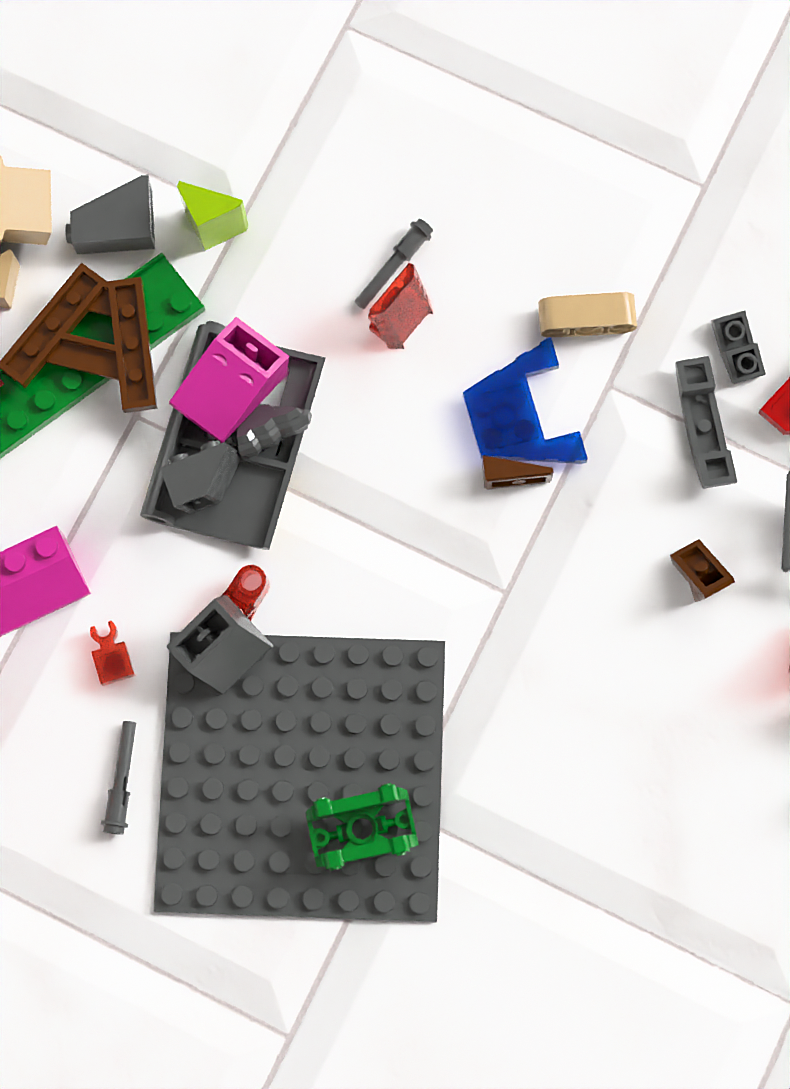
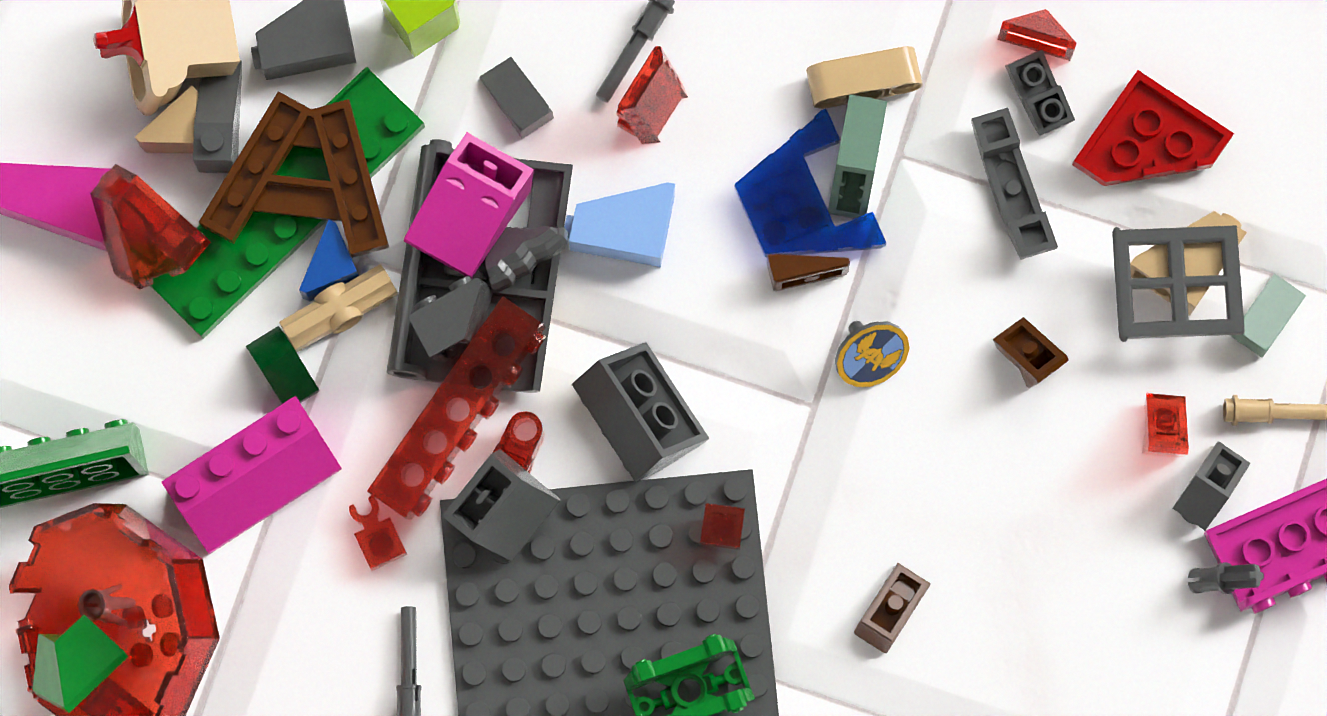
camera: 10 degrees left, 0 degrees up
none -> dark grey slope [193,60,243,173]
none -> dark green slope [246,326,320,404]
none -> tan piece [279,264,398,352]
none -> blue slope [299,219,359,302]
none -> clear red brick [367,296,546,521]
none -> dark grey slope [479,56,554,139]
none -> light blue slope [564,182,675,267]
none -> dark grey slope [571,342,710,482]
none -> clear red plate [700,503,745,550]
none -> sand green slope [828,94,888,220]
none -> shield [835,321,910,387]
none -> slope [854,563,931,654]
none -> clear red slope [997,9,1077,61]

